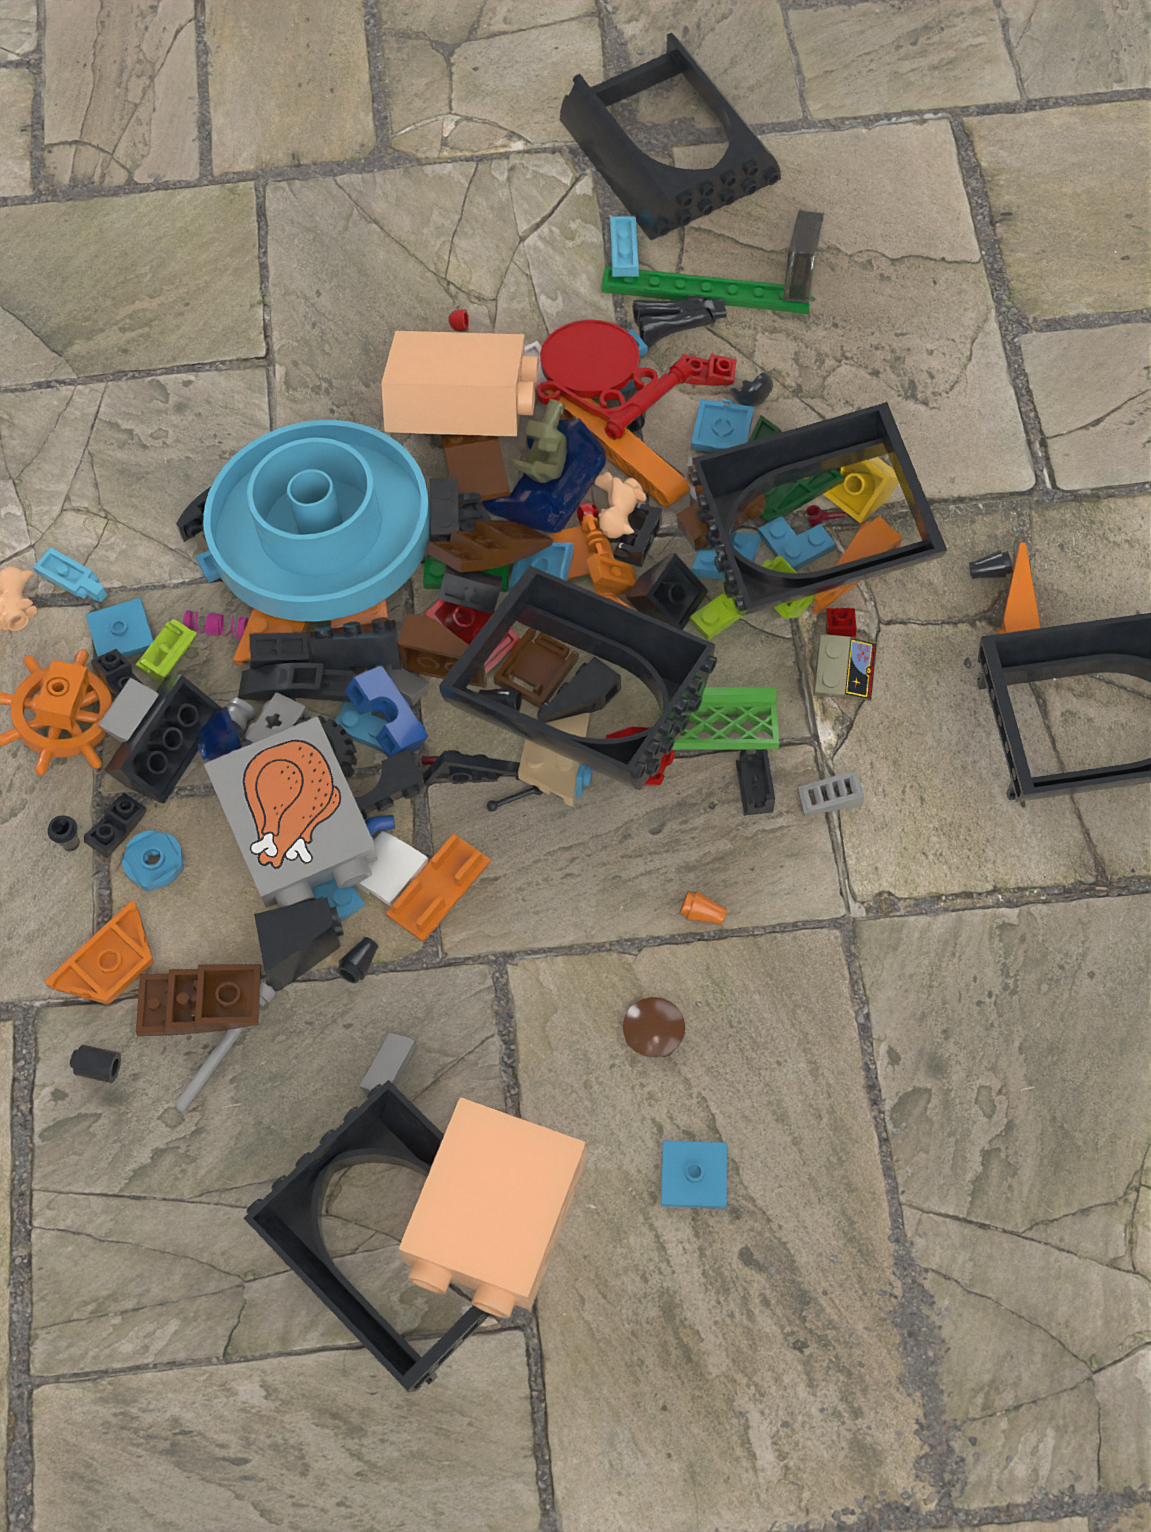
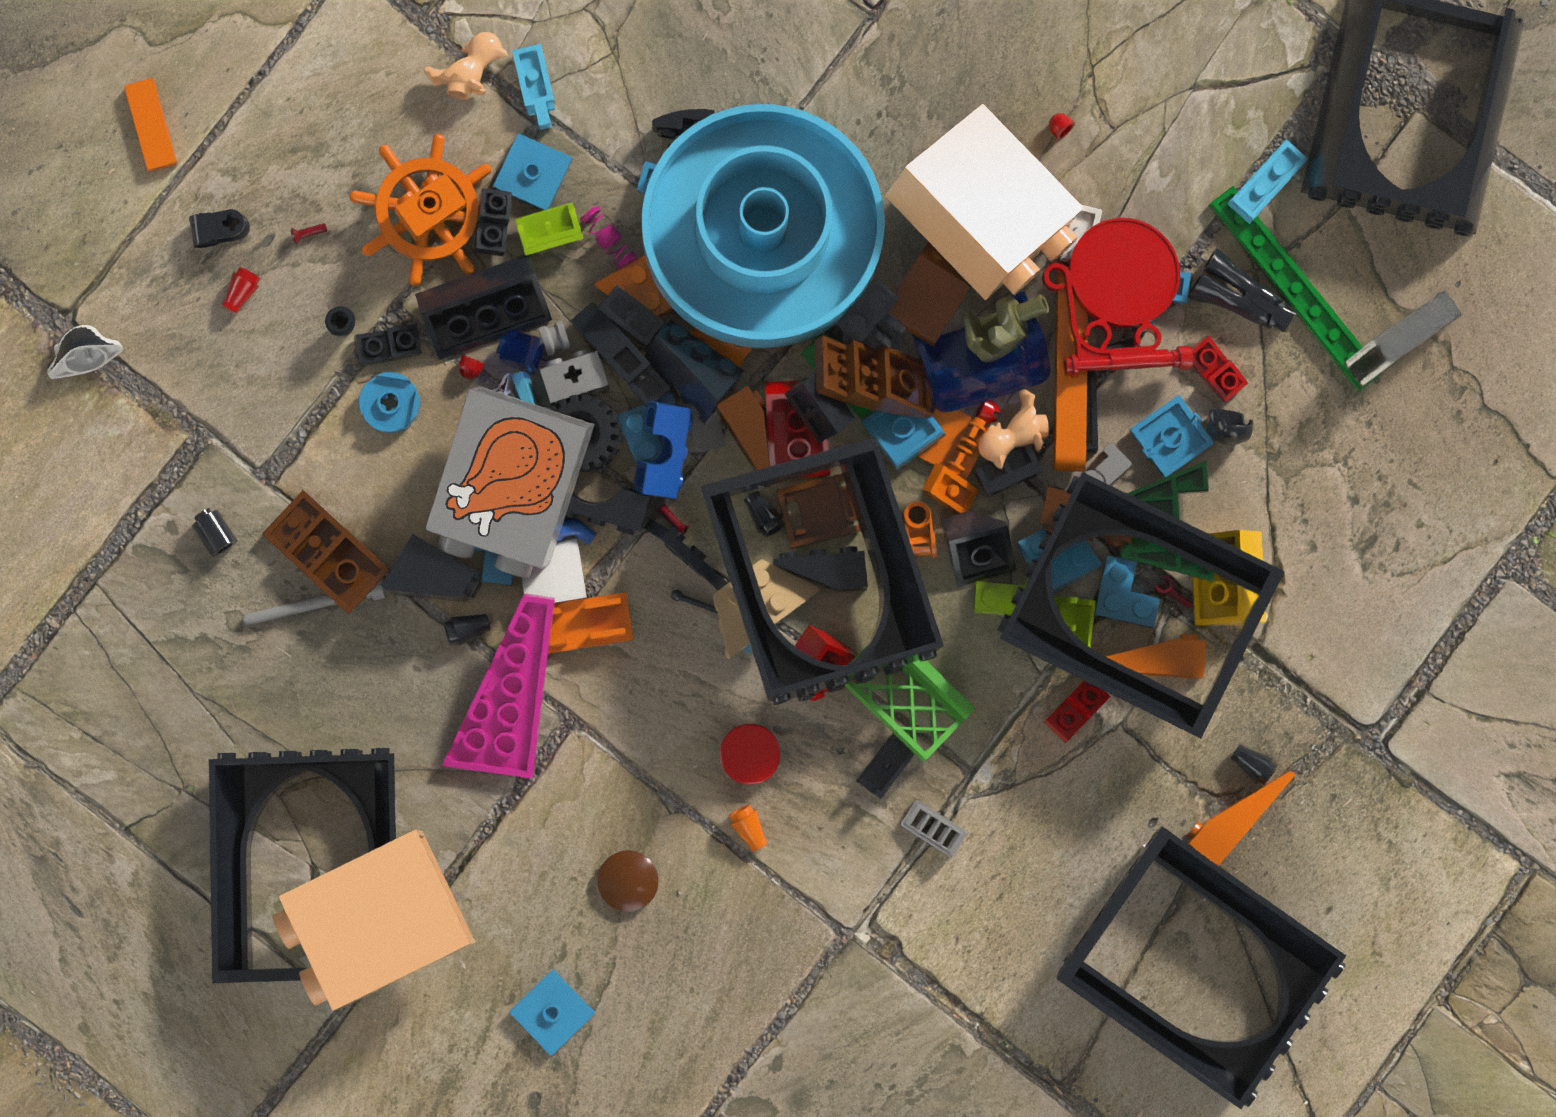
camera: 40 degrees right, 20 degrees up
orange wing [44,900,154,1005] -> none
light grey slope [97,678,159,742] -> none
light grey slope [359,1032,417,1092] -> none
slope [813,634,877,701] -> none
none -> dark pink wing [442,594,555,778]
none -> red hinge [458,355,484,380]
none -> red tile [720,724,781,785]

